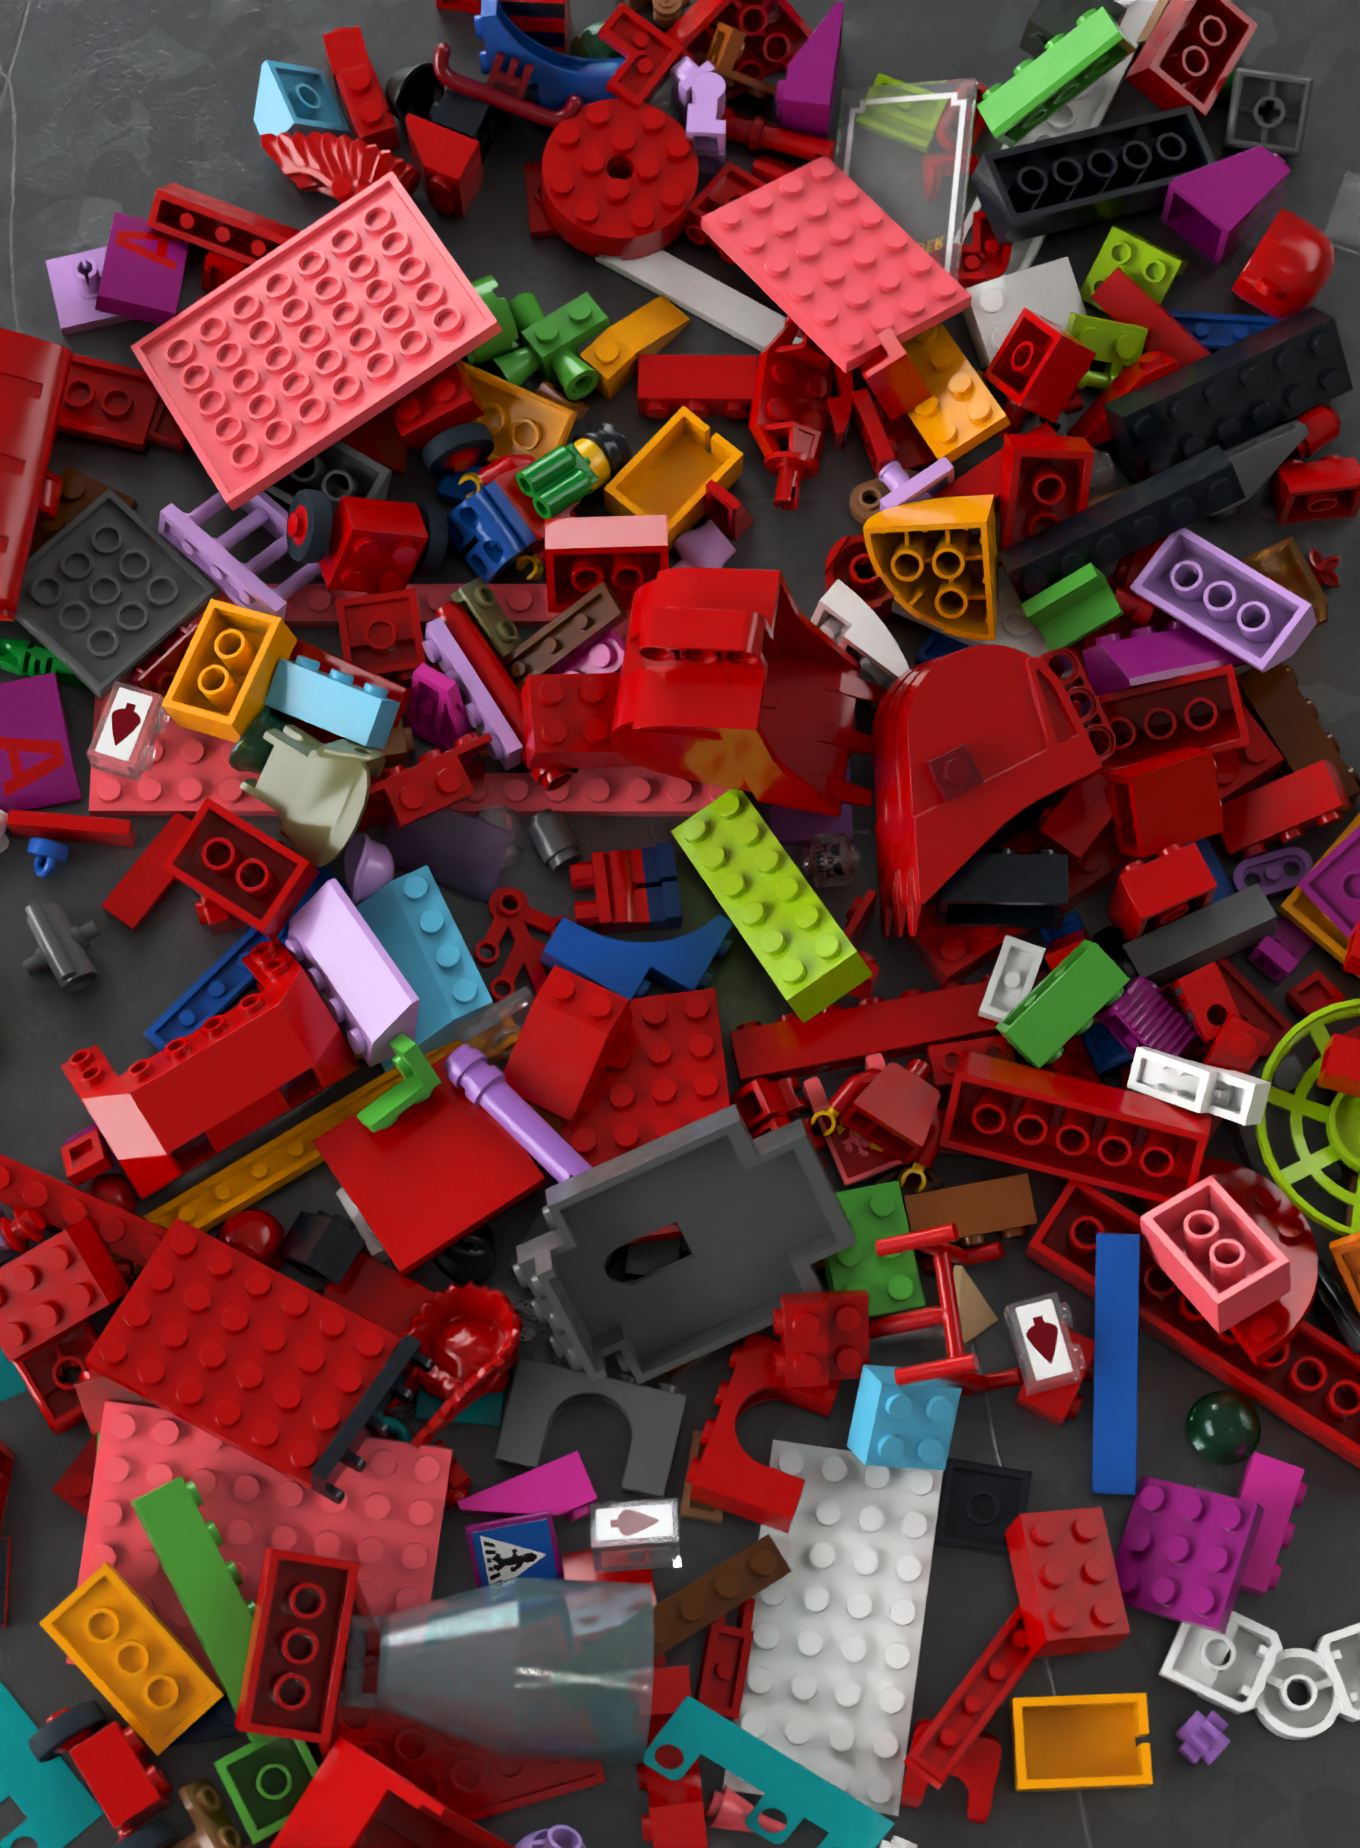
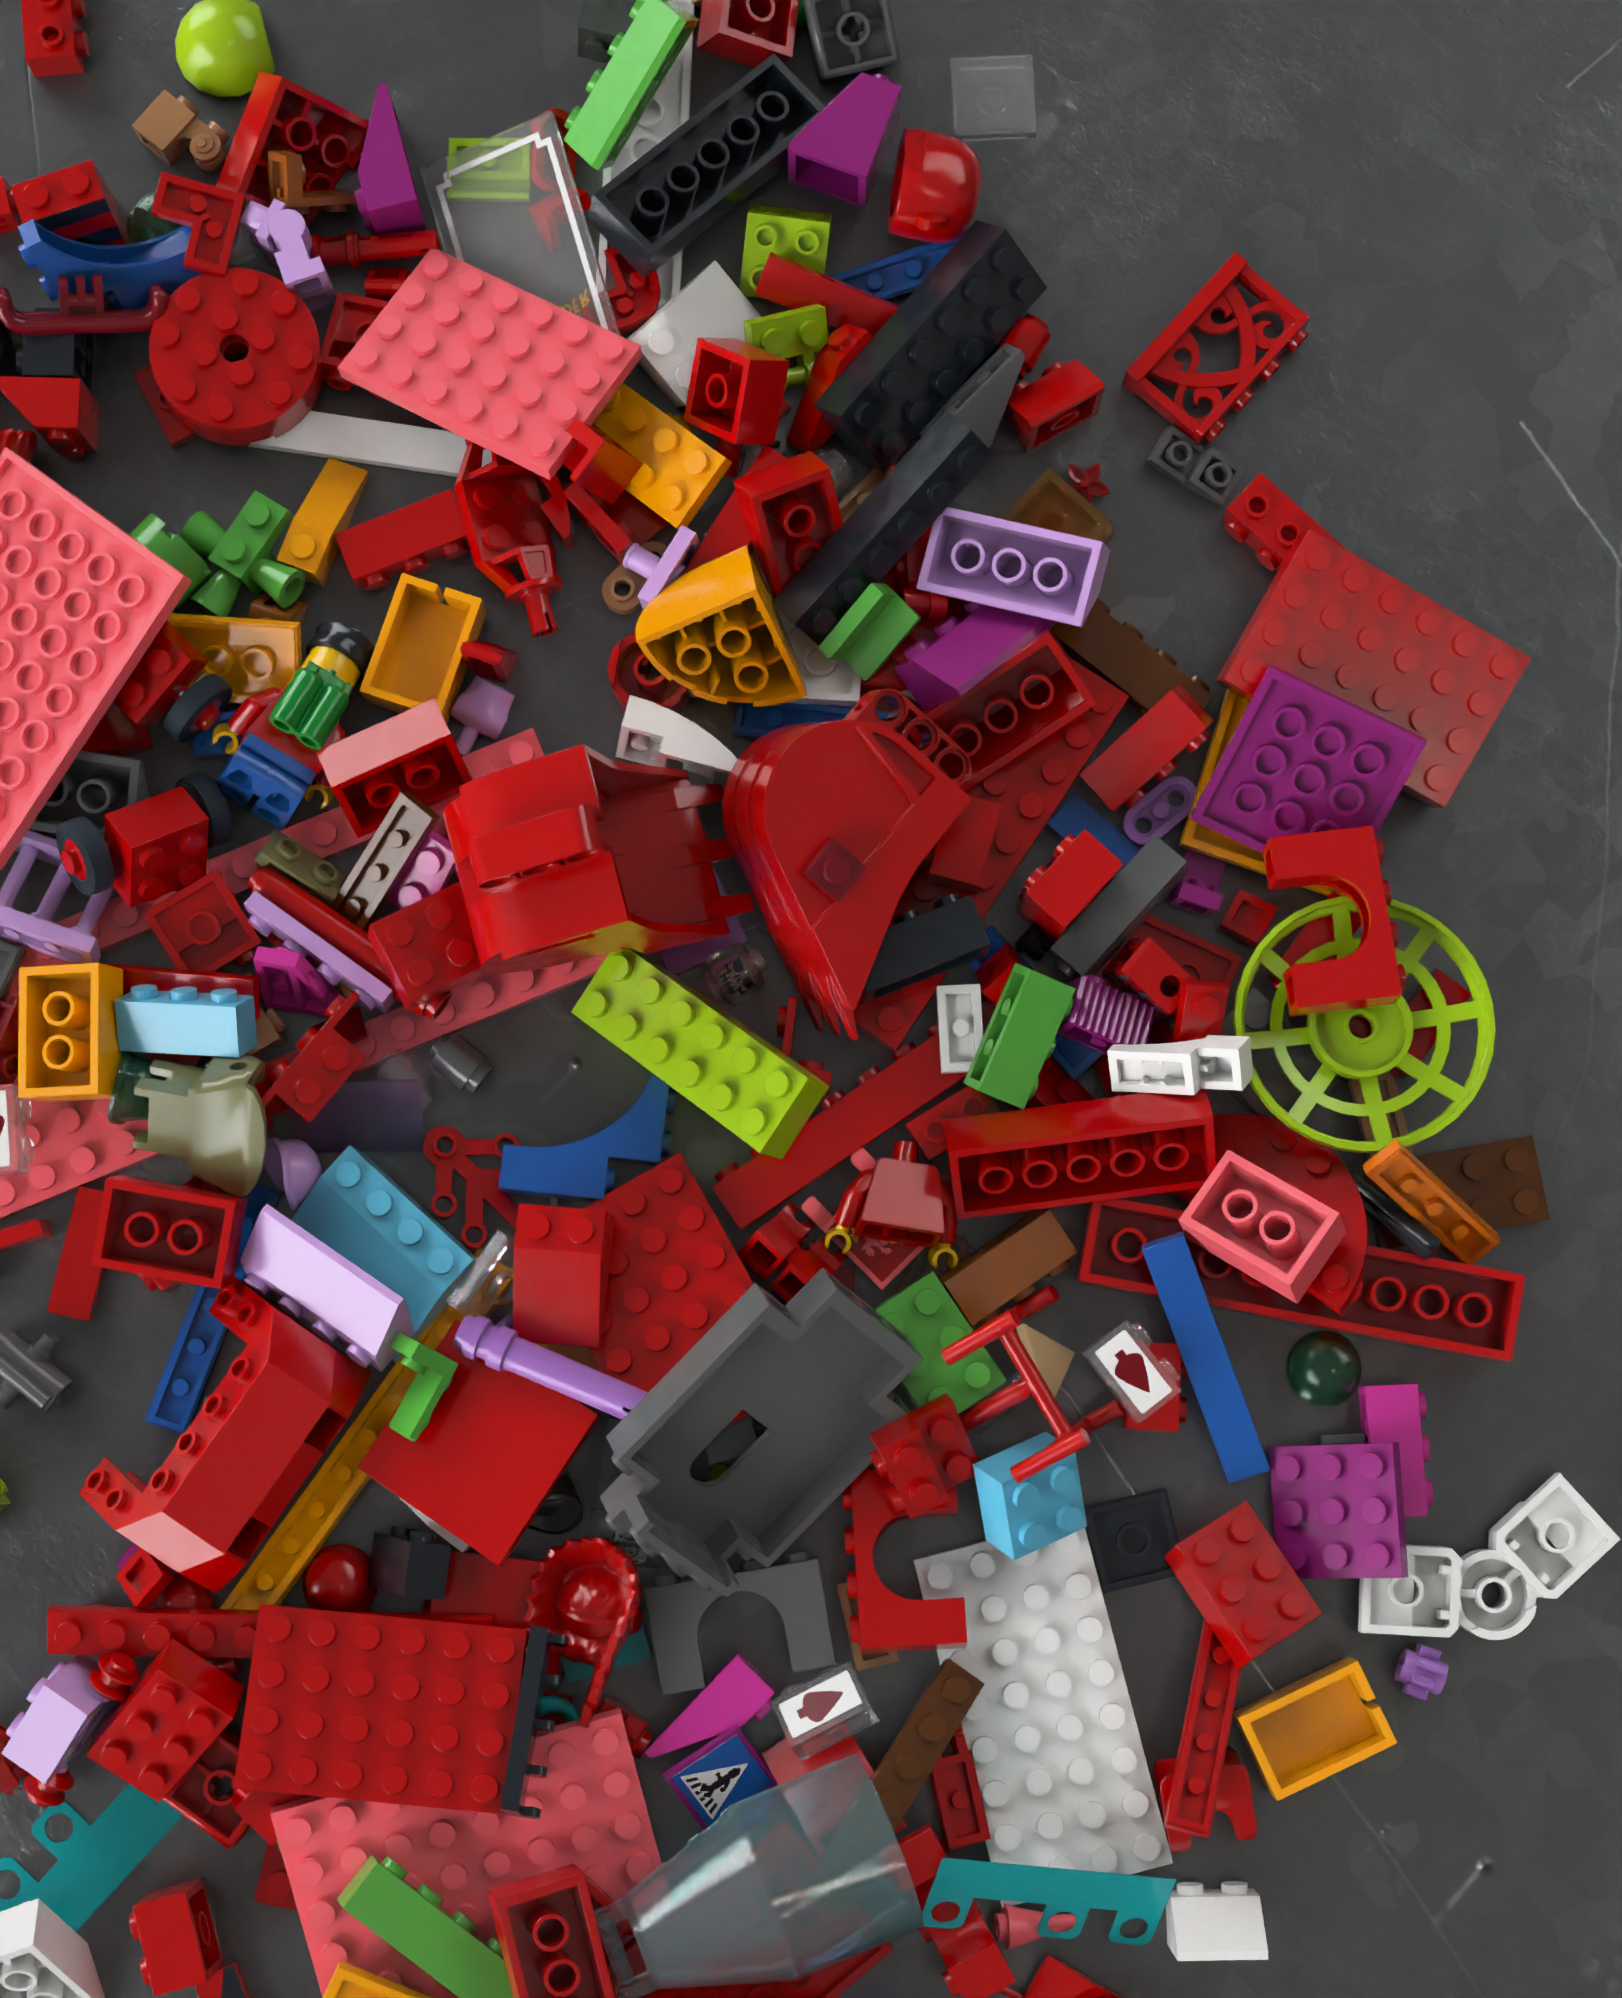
camera: 25 degrees left, 10 degrees up
red hips [570,841,682,935] -> none
red brick [1107,746,1224,858] -> none

